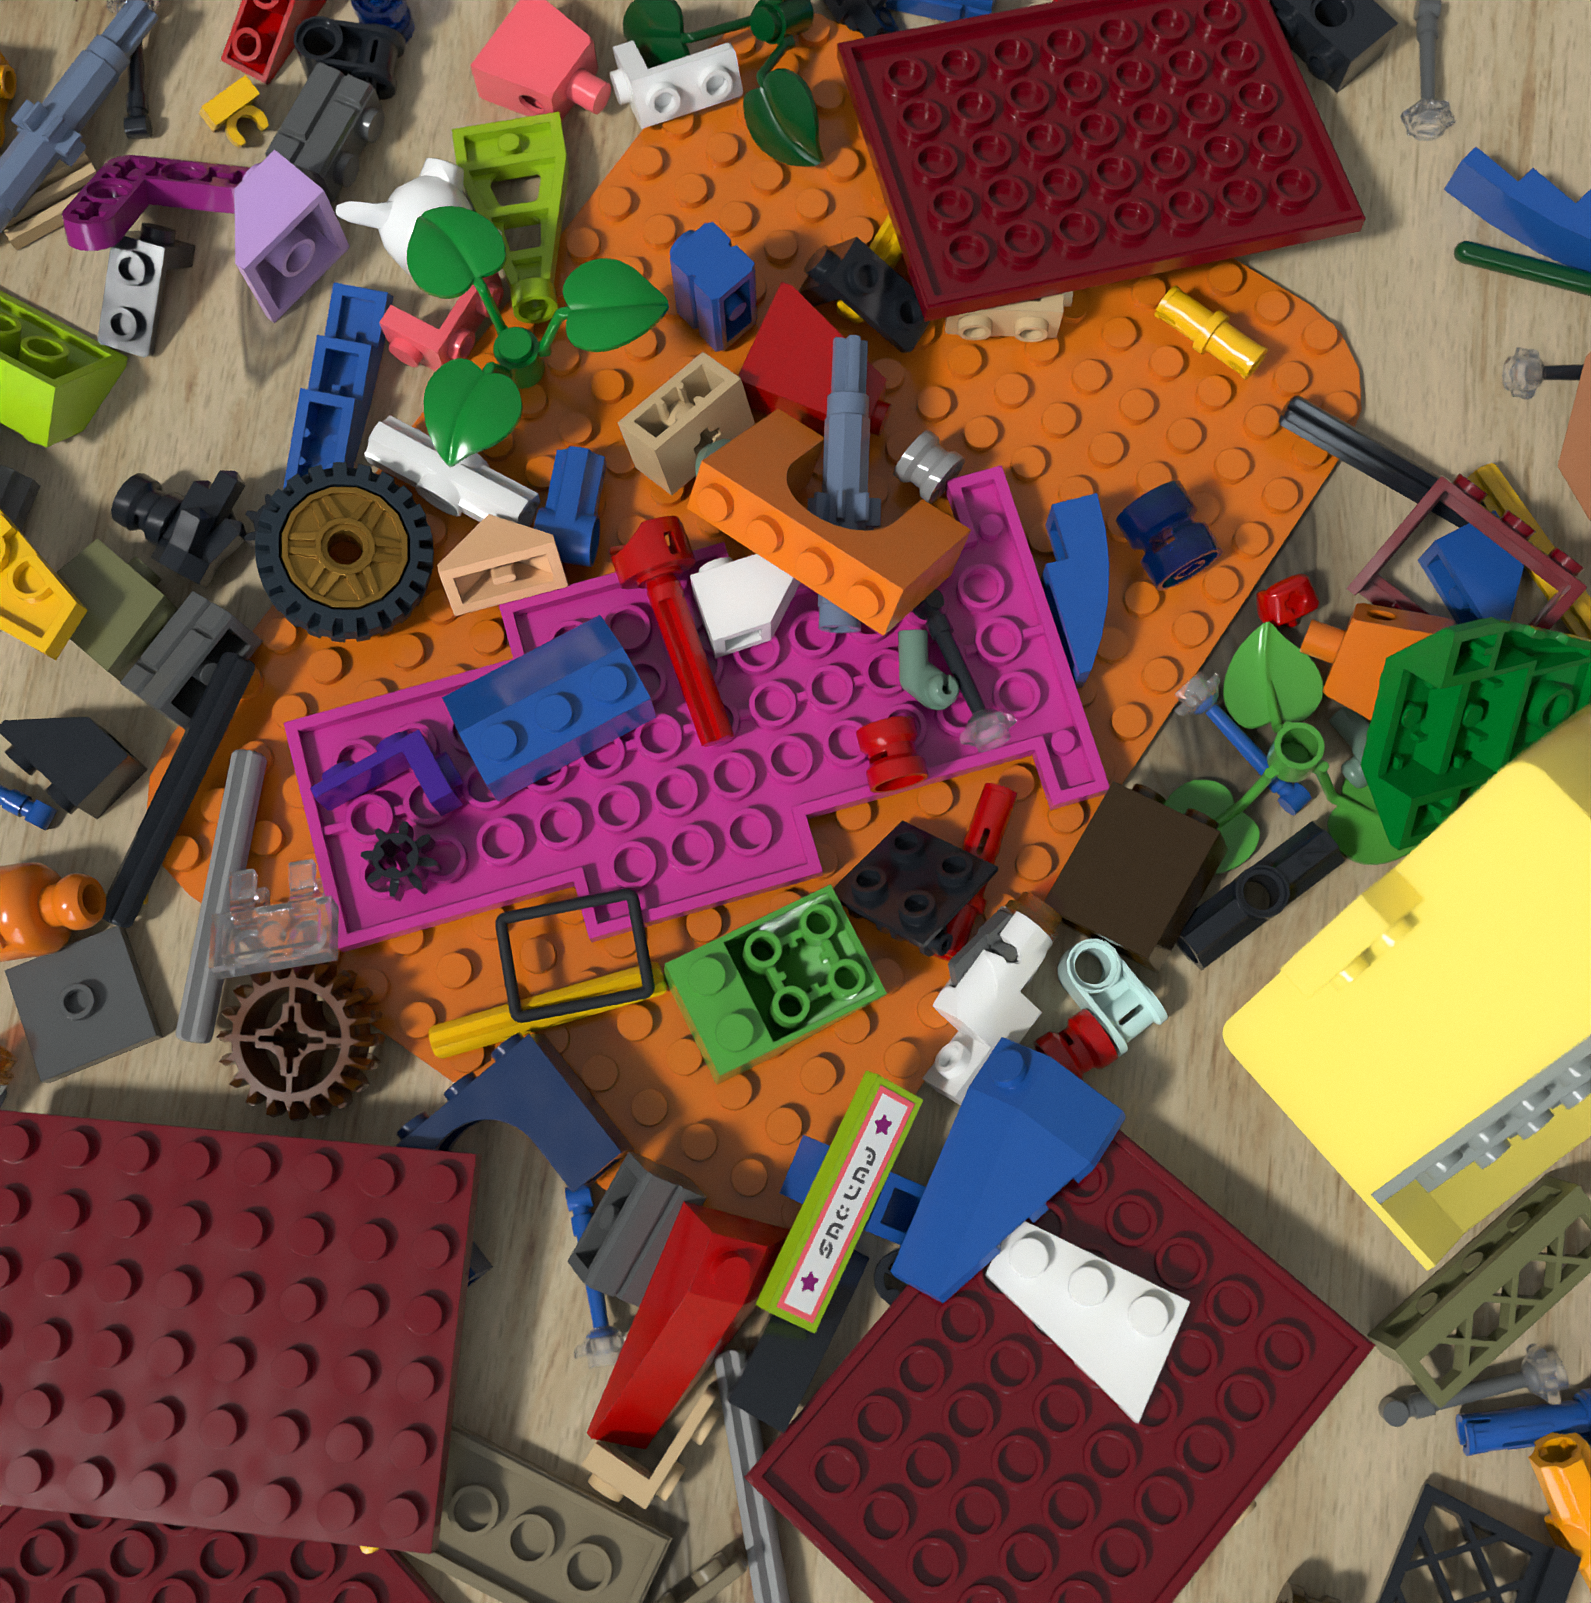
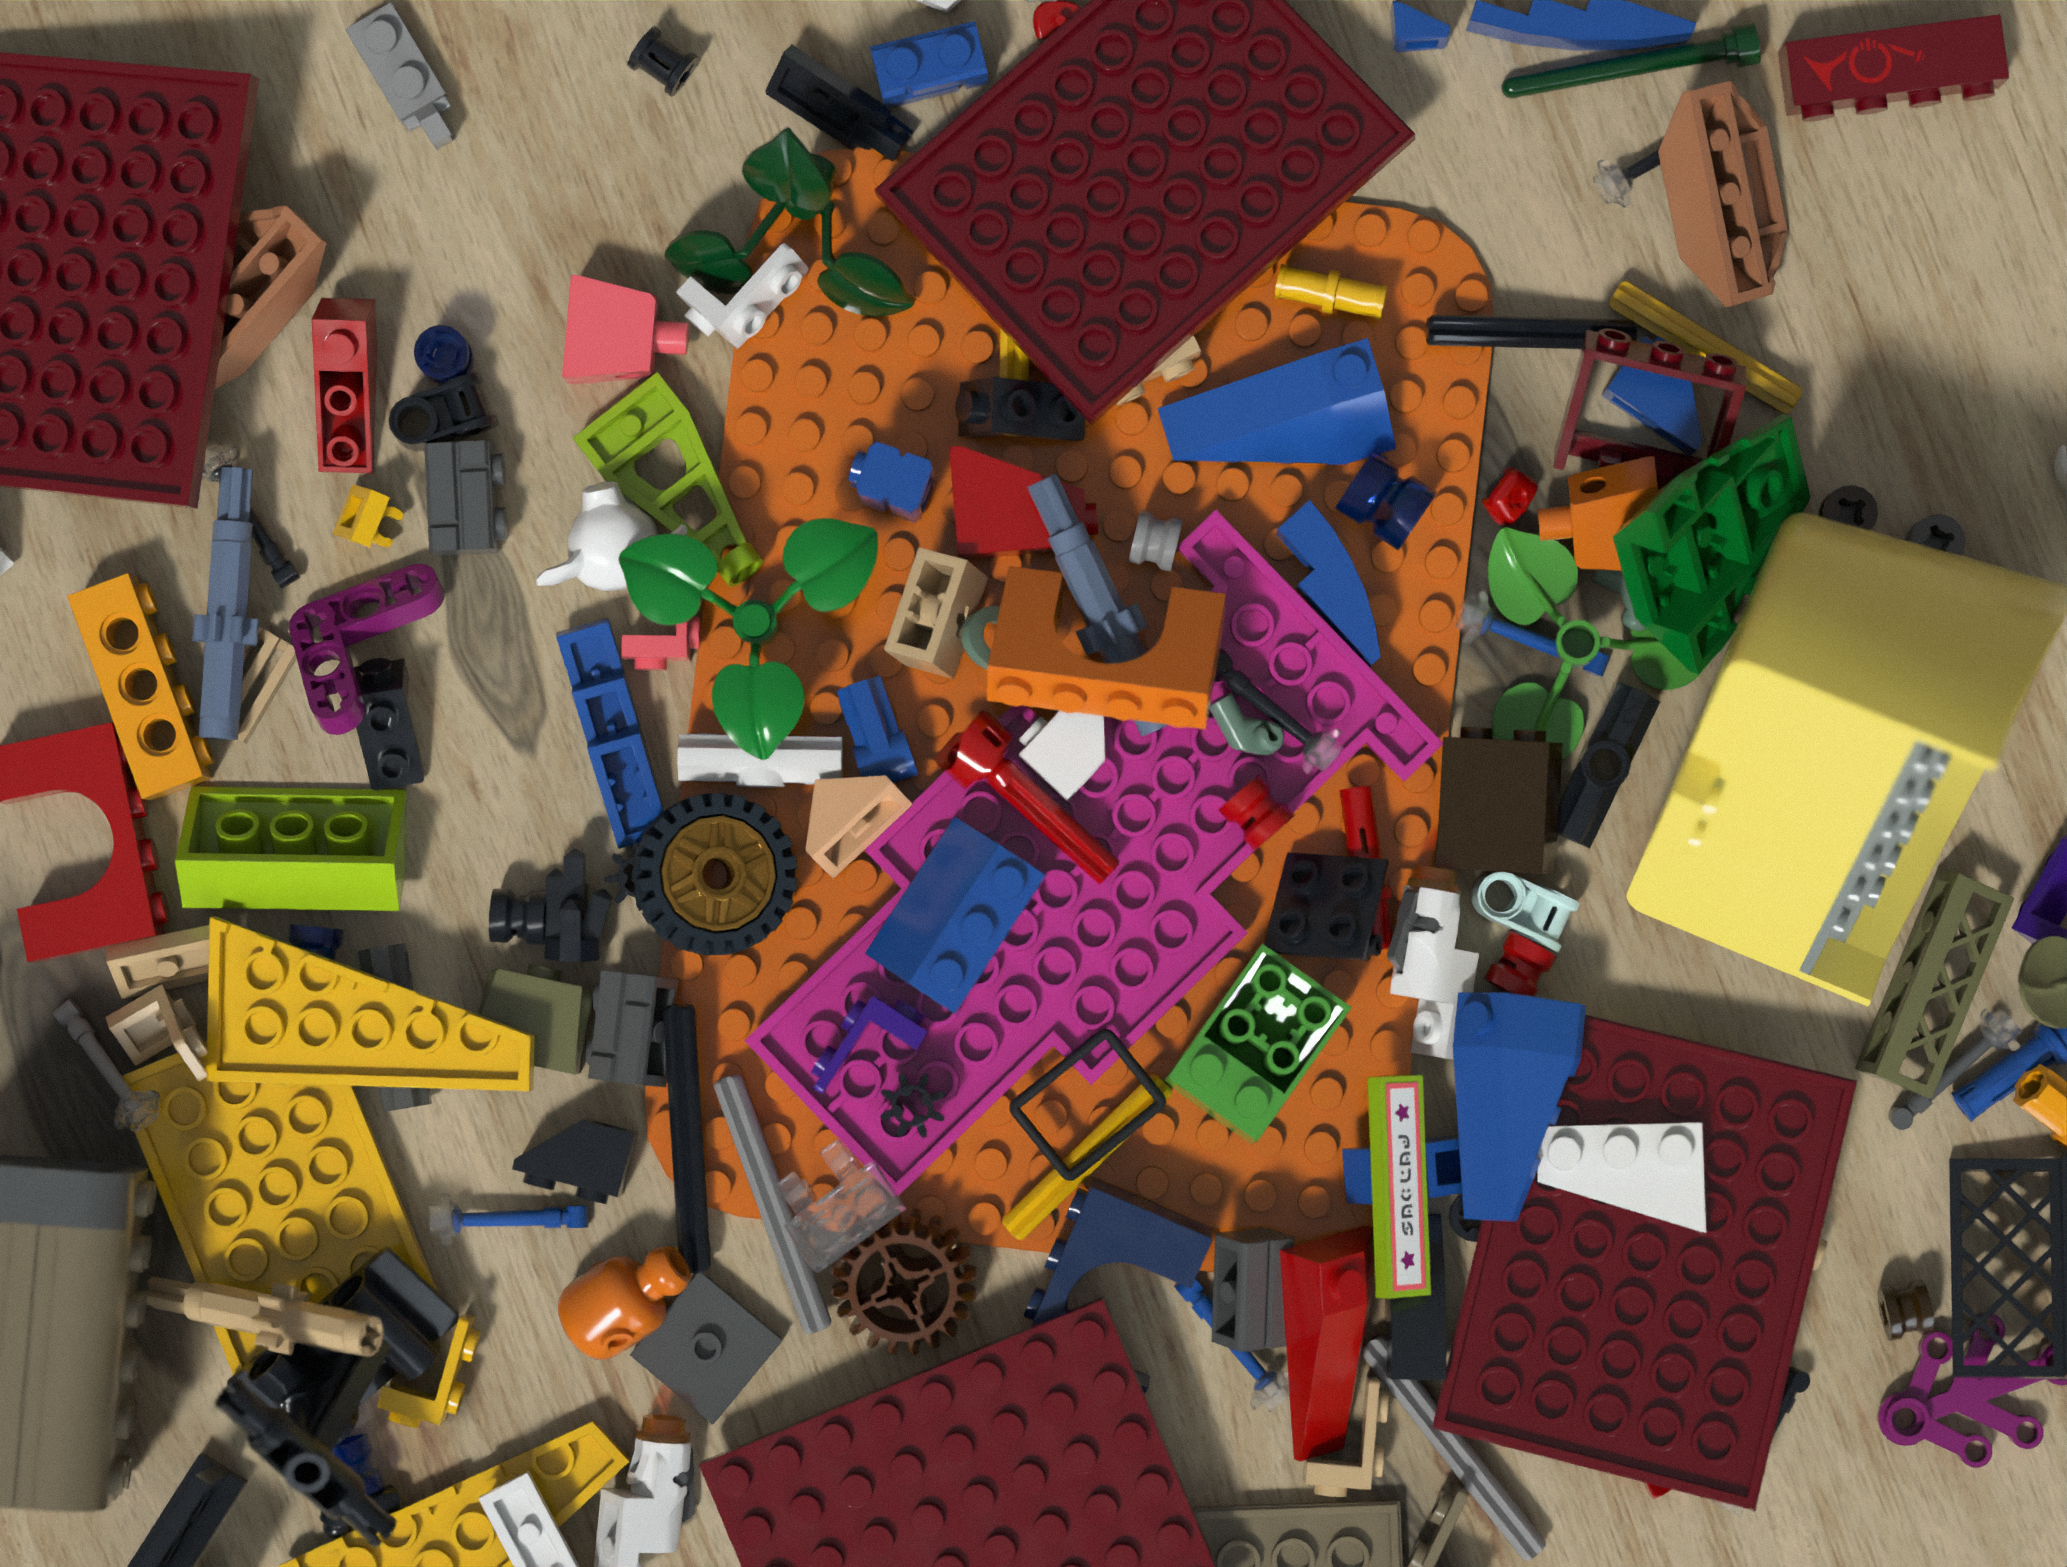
camera: 20 degrees left, 10 degrees up
lavender slope [234,150,350,323] -> none
none -> blue wedge [1157,338,1396,465]
none -> blue slope [1390,0,1450,53]

